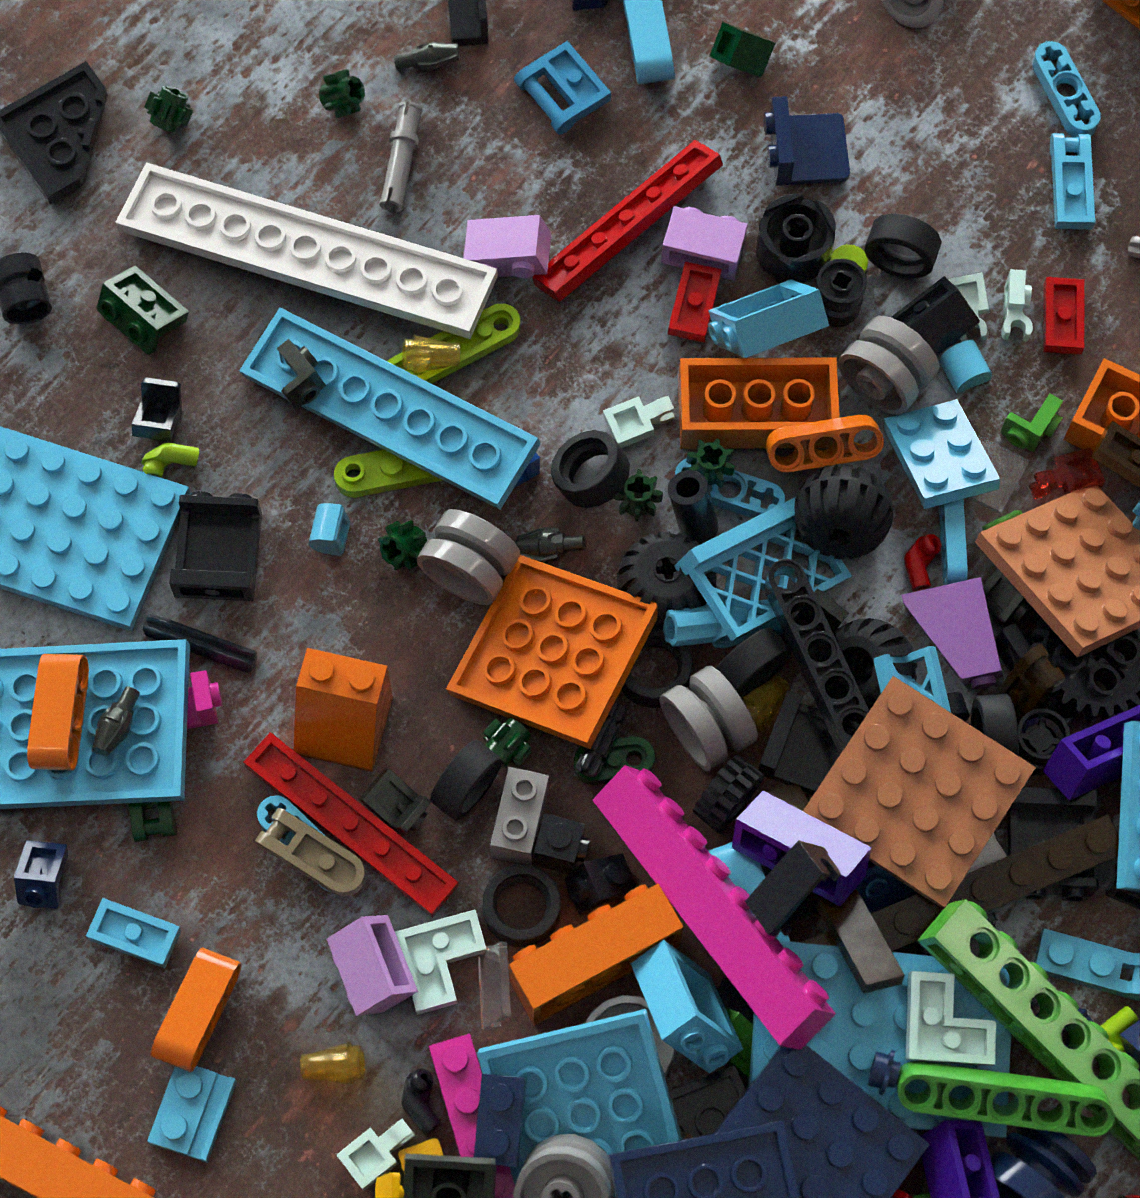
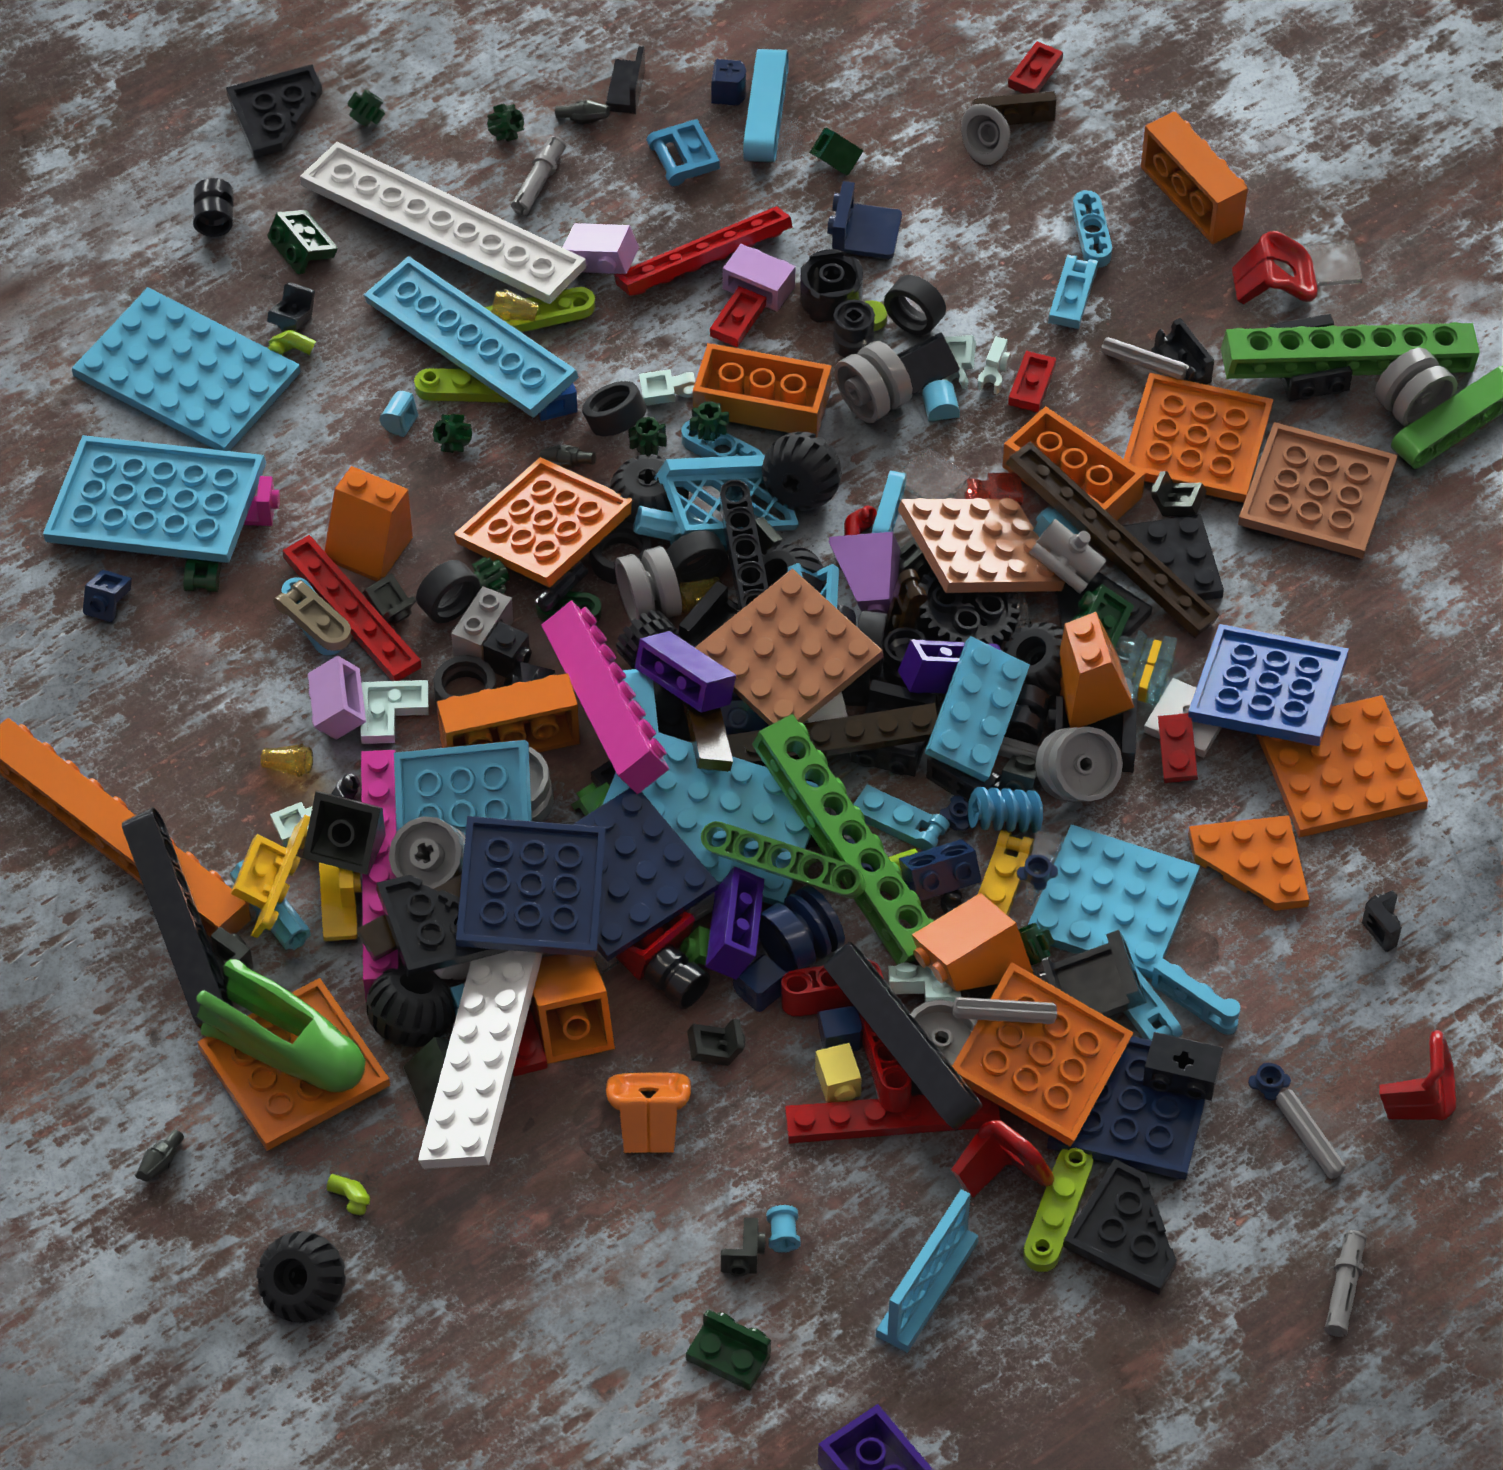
camera: 15 degrees right, 15 degrees down
orange beam [27,654,89,770] -> none
medium azure plate [86,898,182,968] -> none
pearl dark grey piece [91,686,140,756] -> none
black axle [143,613,257,673] -> none
medium azure plate [147,1066,237,1163] -> none
orange beam [151,947,242,1073] -> none
black panel [169,491,262,601] -> none
pearl dark grey bracket [277,339,326,409] -> none
light grey wheel [417,509,520,605] -> none
dark blue plate [473,1074,527,1167] -> none
clear piece [478,942,511,1030] -> none
medium azure window [631,939,743,1073] -> none
black brick [668,470,719,544] -> none
medium azure window [708,279,829,358] -> none
black hinge [745,840,841,937] -> none
orange beam [766,415,884,472] -> none
dark blue plate [867,1050,901,1095] -> none
medium azure plate [884,399,1000,509] -> none
light aqua plate [905,971,996,1066] -> none
bright green bracket [1001,394,1063,453] -> none

